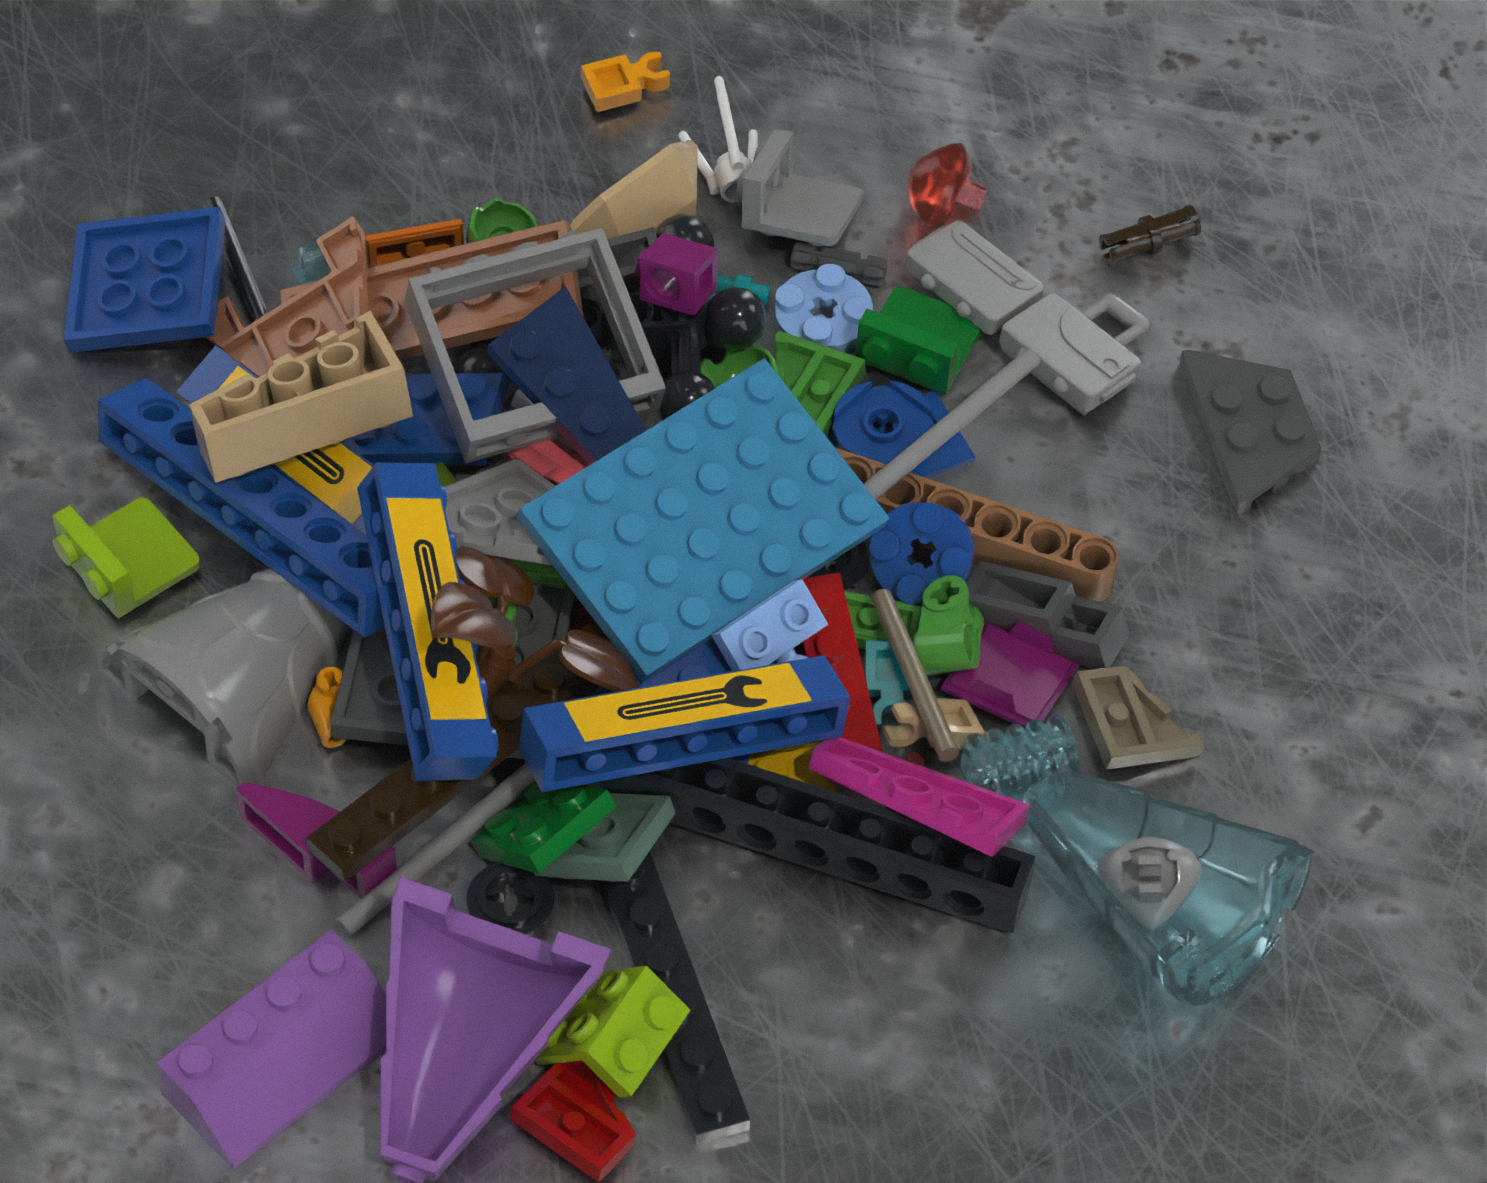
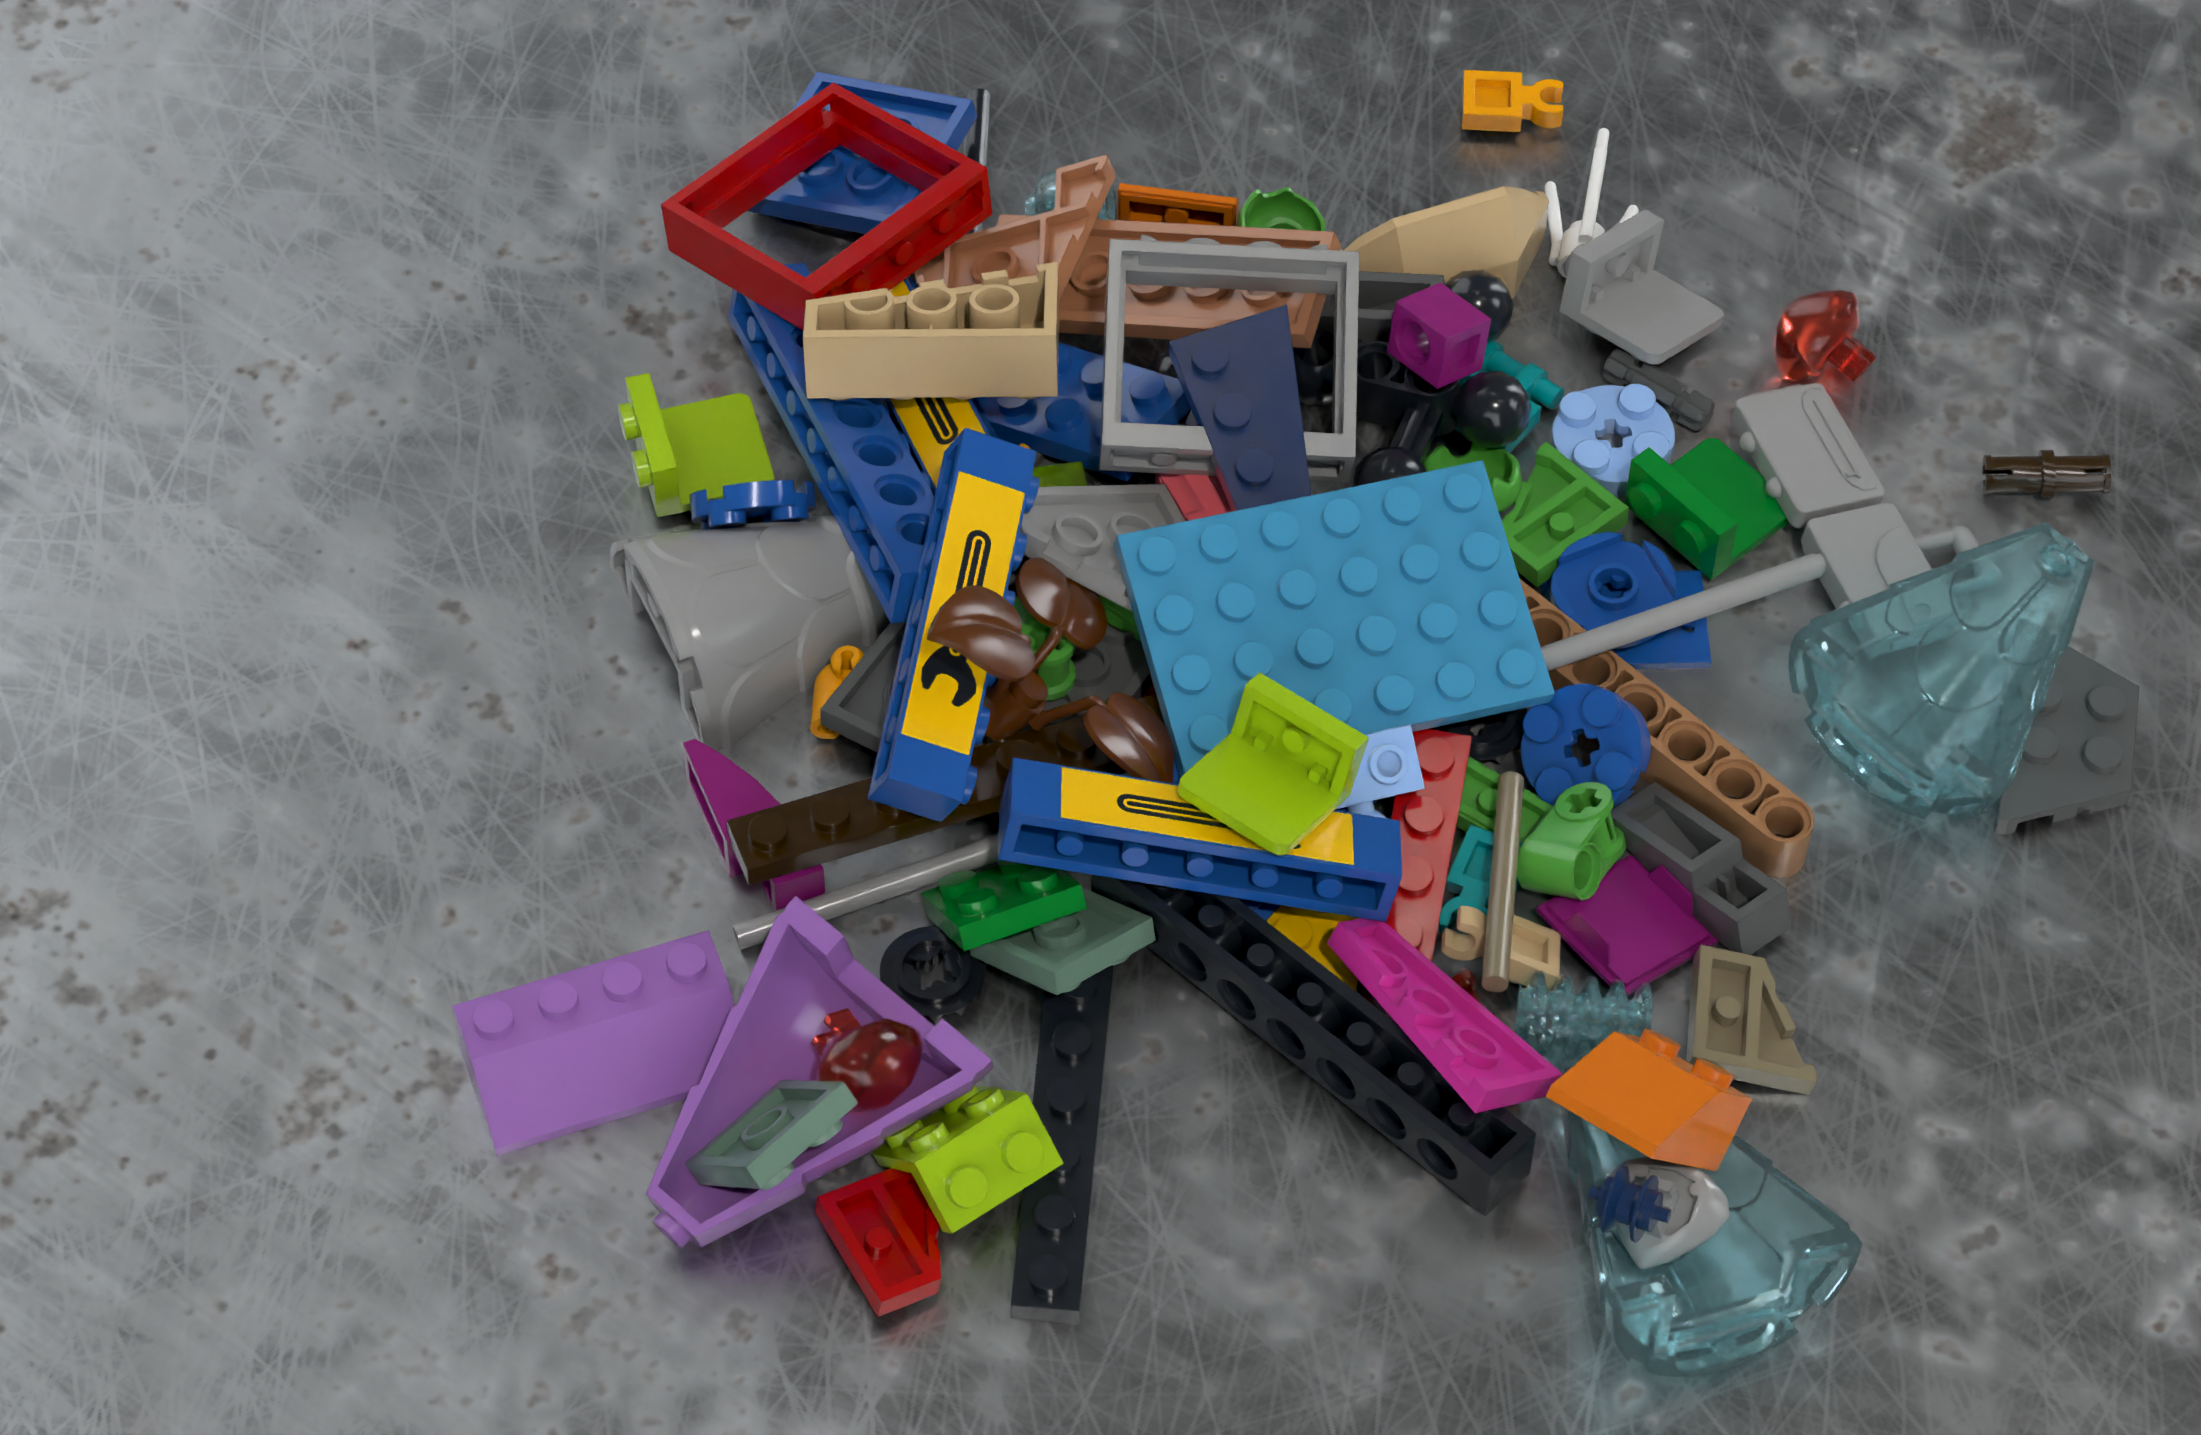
camera: 25 degrees right, 0 degrees up
none -> red window [661,82,992,330]
none -> sand green plate [685,1080,858,1190]
none -> blue plate [689,480,816,530]
none -> clear red piece [812,1008,923,1112]
none -> lime bracket [1177,672,1369,855]
none -> orange slope [1546,1028,1752,1172]
none -> dark blue wheel [1588,1166,1671,1243]
none -> clear light blue cone [1788,522,2095,823]

